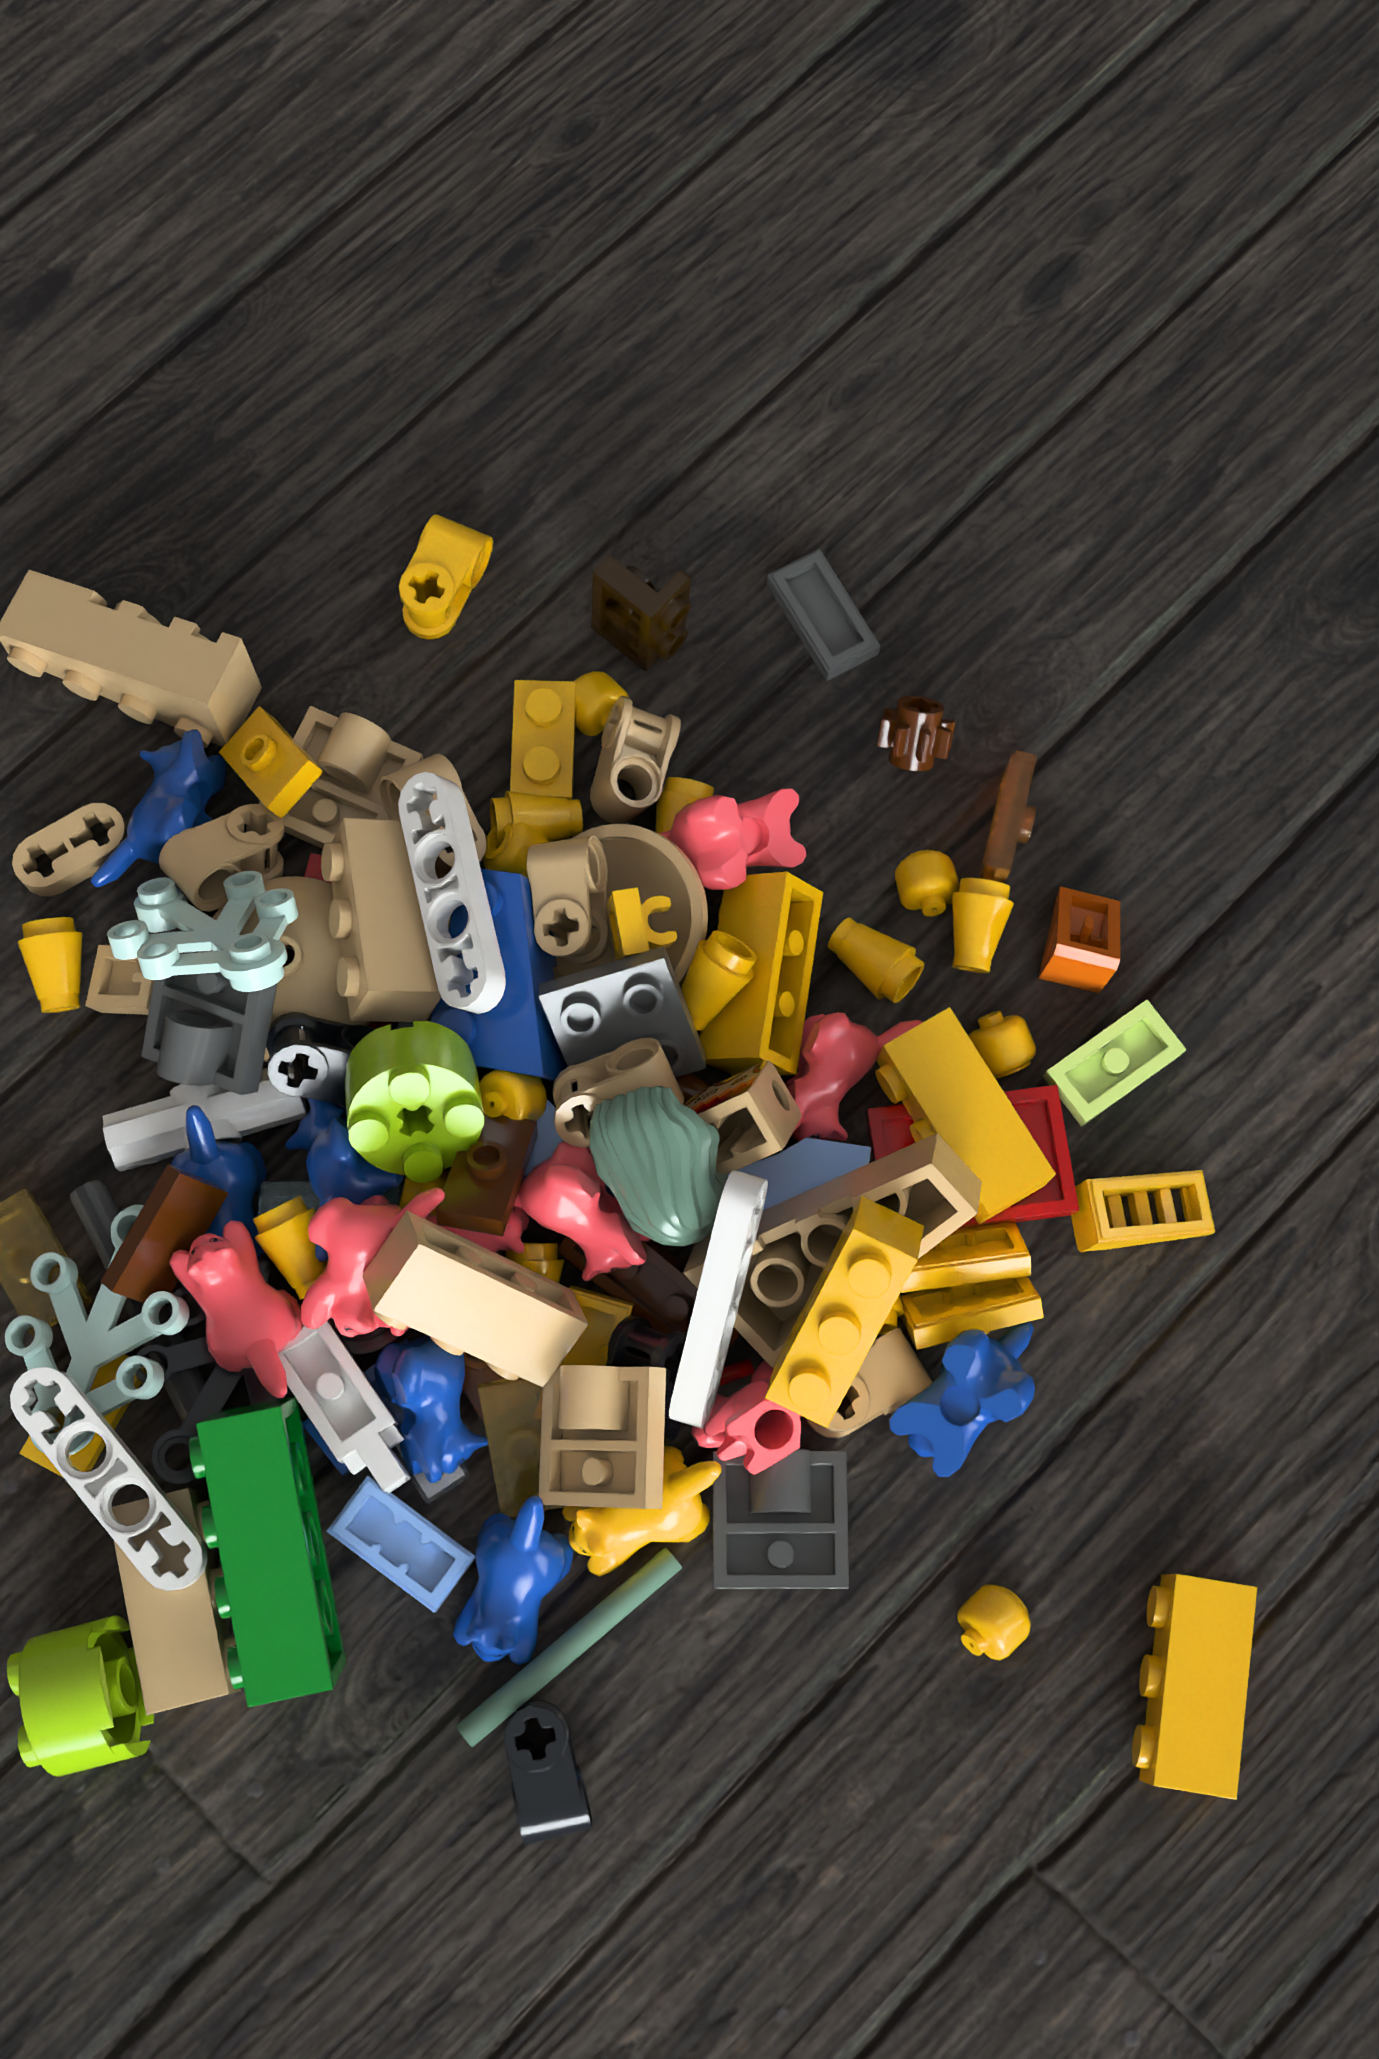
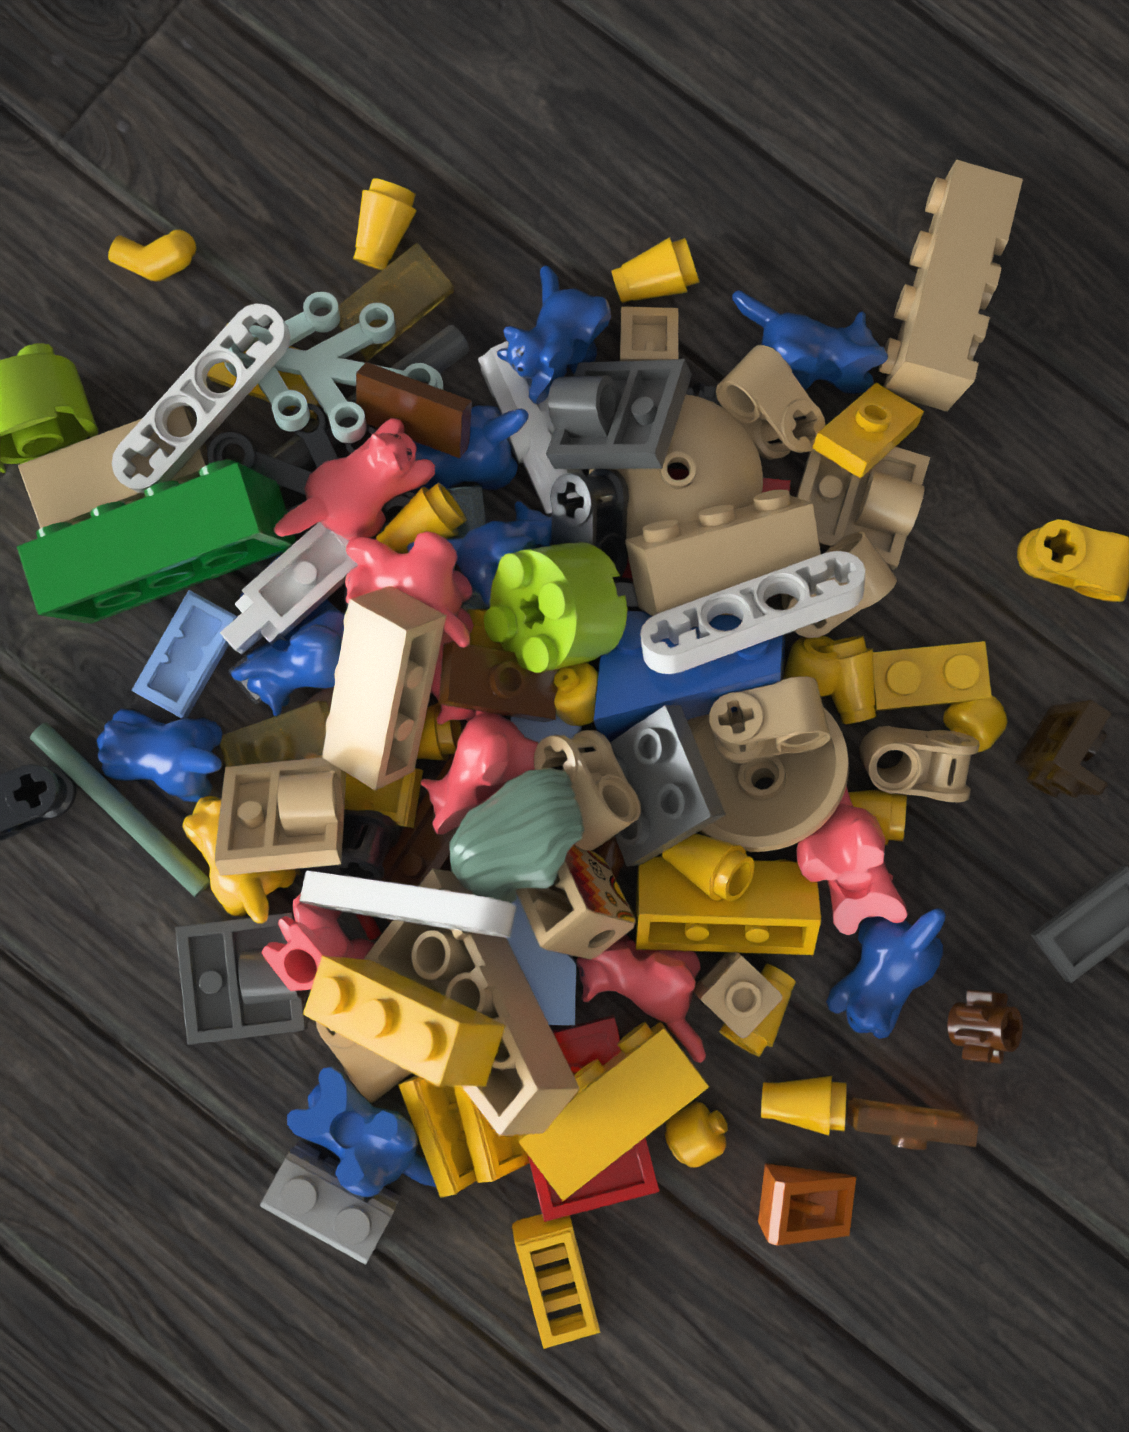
camera: 90 degrees right, 10 degrees up
tan beam [12,803,128,897] -> none
light aqua plant [107,871,299,992] -> none
yellow tile [606,887,677,960] -> none
yellow piece [895,850,960,917] -> none
yellow piece [957,1584,1031,1660] -> none
yellowish green plate [1043,1000,1187,1127] -> none
yellow brick [1132,1574,1257,1800] -> none
none -> light grey brick [260,1140,401,1265]
none -> blue animal [497,266,611,405]
none -> tan bracket [693,952,782,1038]
none -> blue animal [826,908,946,1039]

